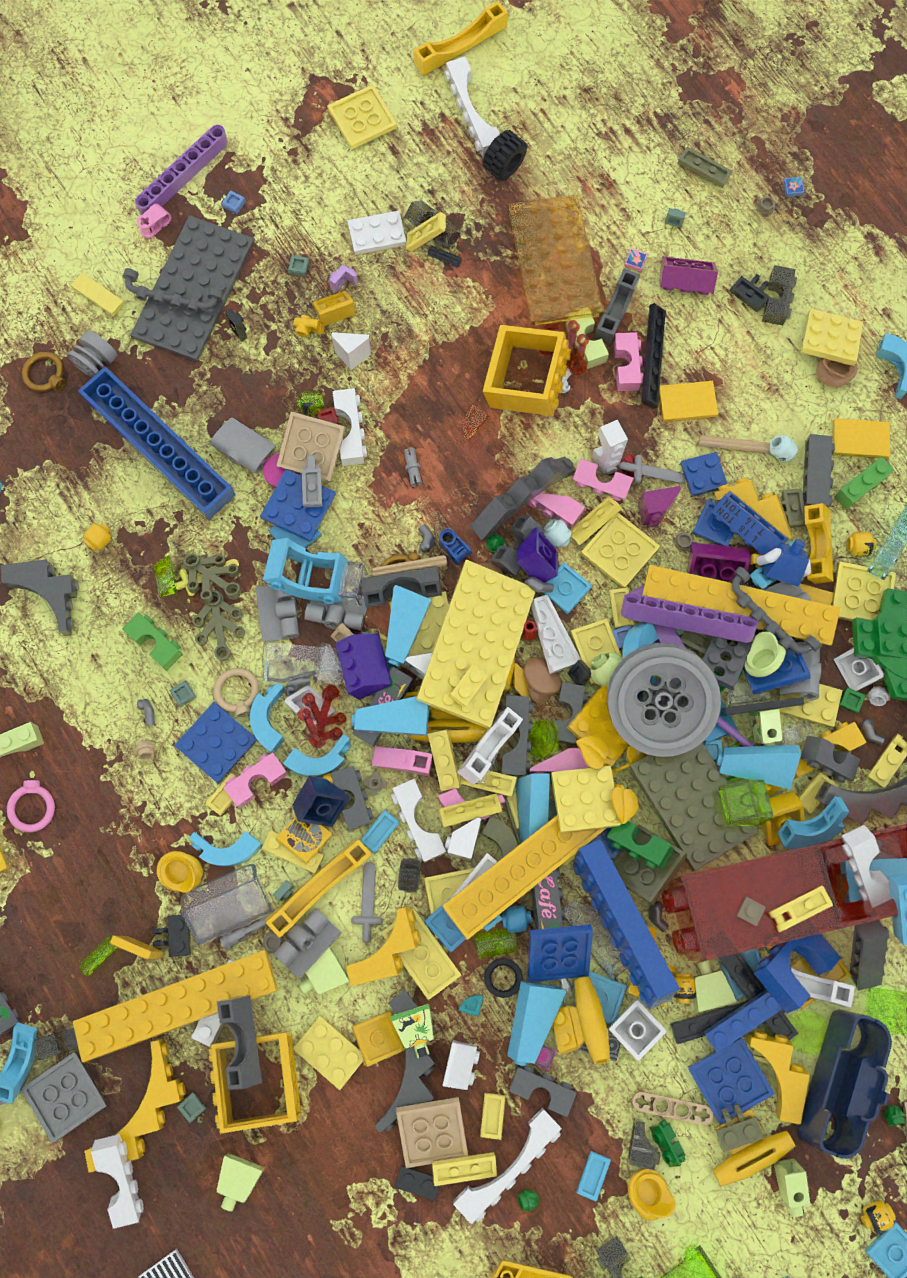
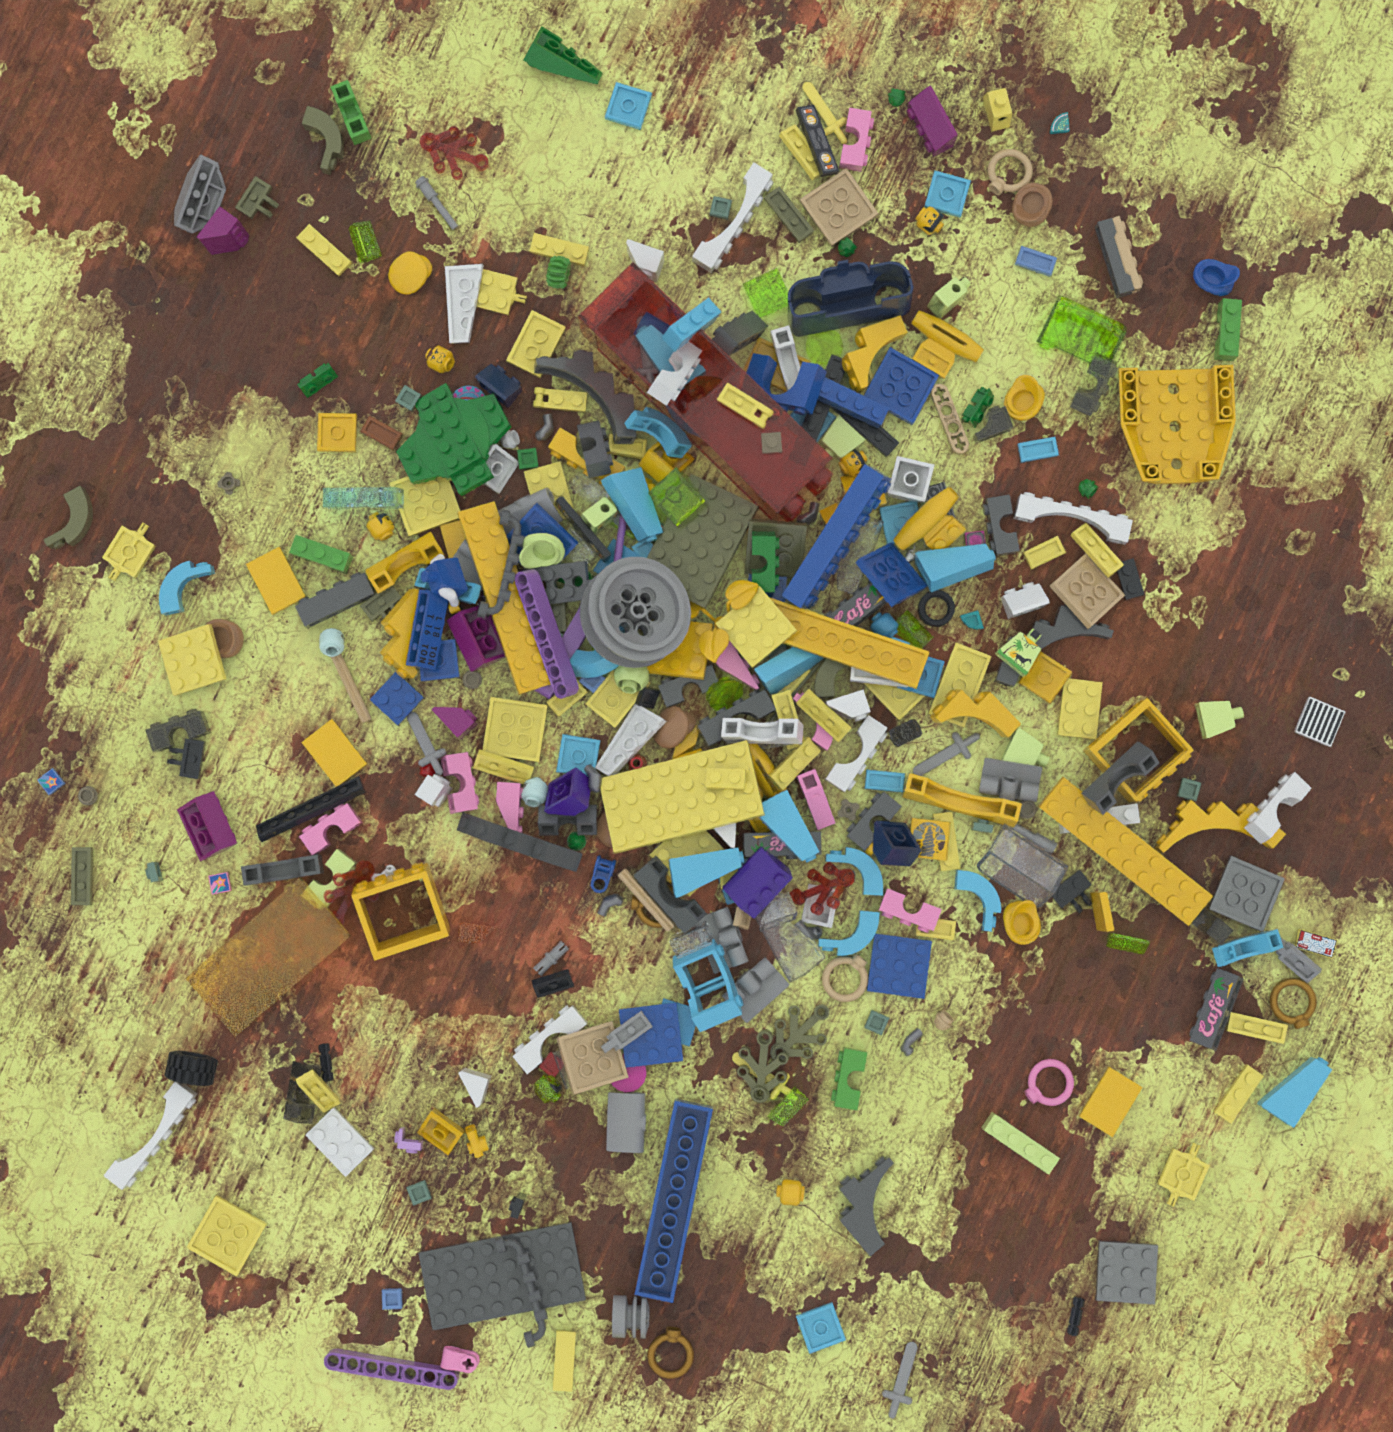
camera: 120 degrees left, 10 degrees up
yellow arch [413,1,508,76] -> none
olive hinge [715,1104,764,1152] -> none
none -> black plate [531,969,574,998]

